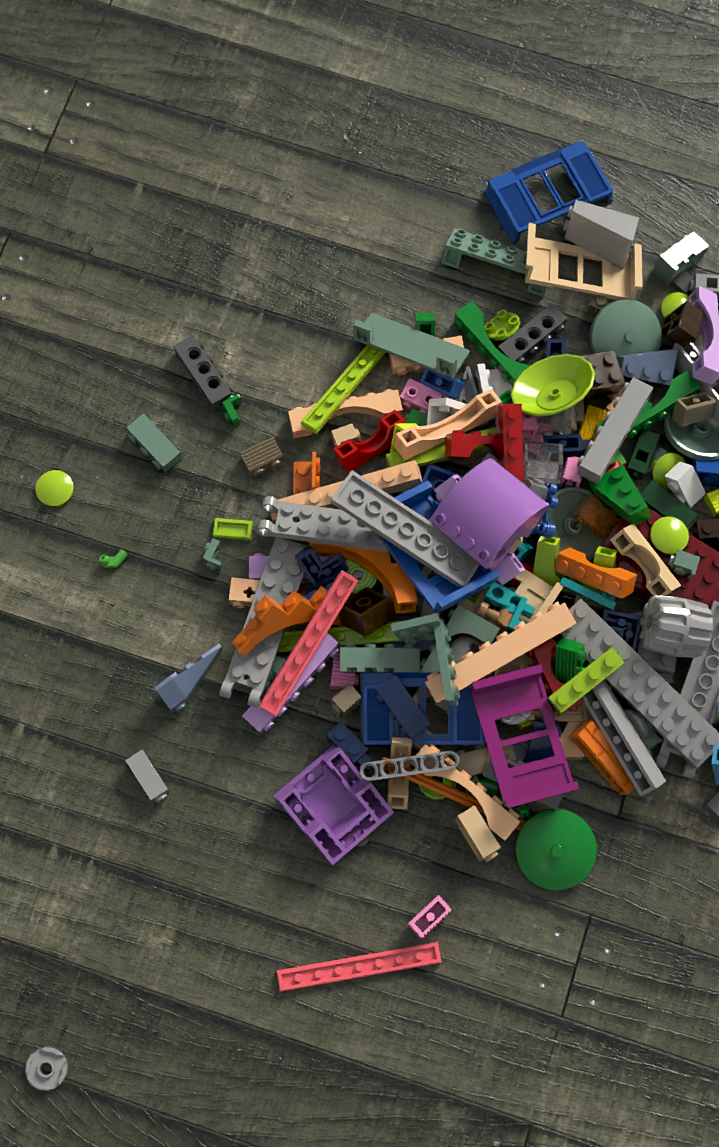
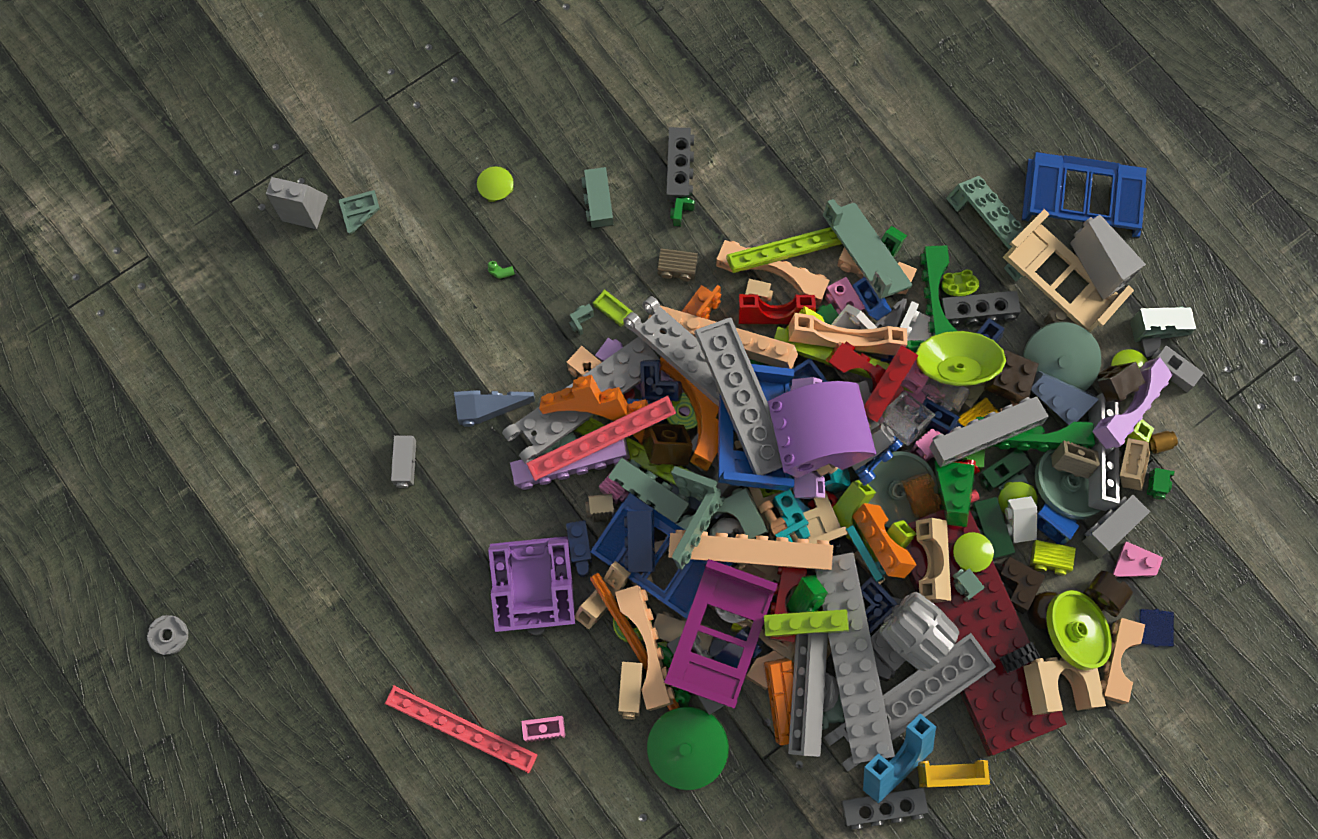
camera: 40 degrees right, 0 degrees up
light grey beam [360,751,460,781] -> none

